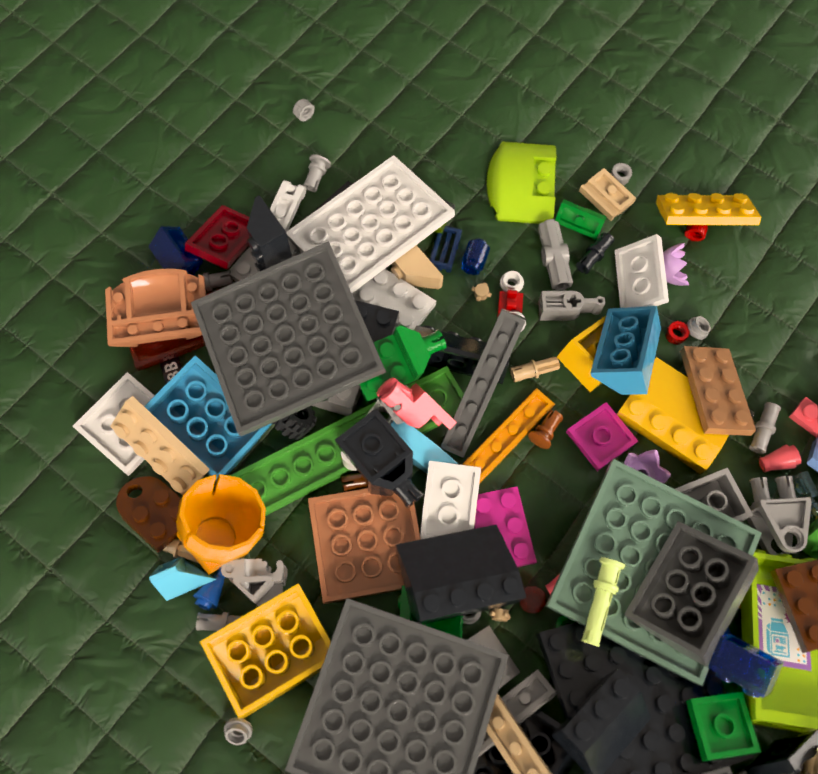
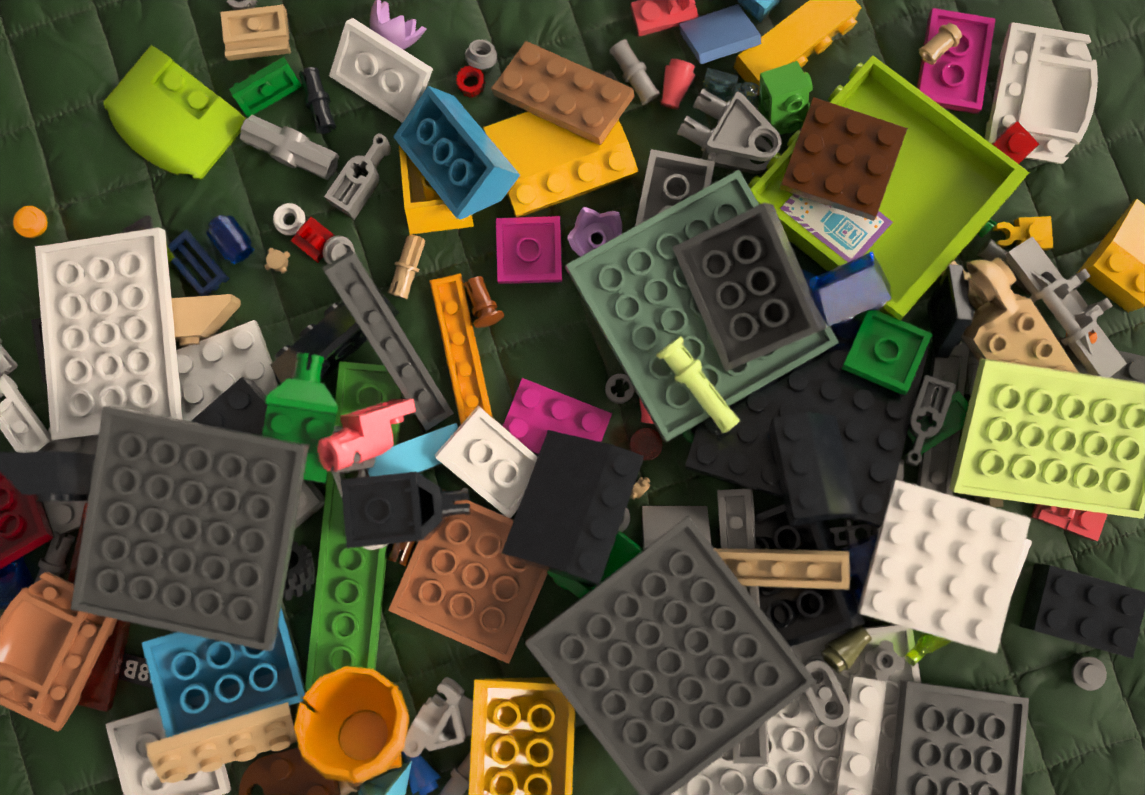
camera: 50 degrees left, 15 degrees up
none -> light orange plate [13,206,47,238]
none -> light grey bush [605,374,635,404]

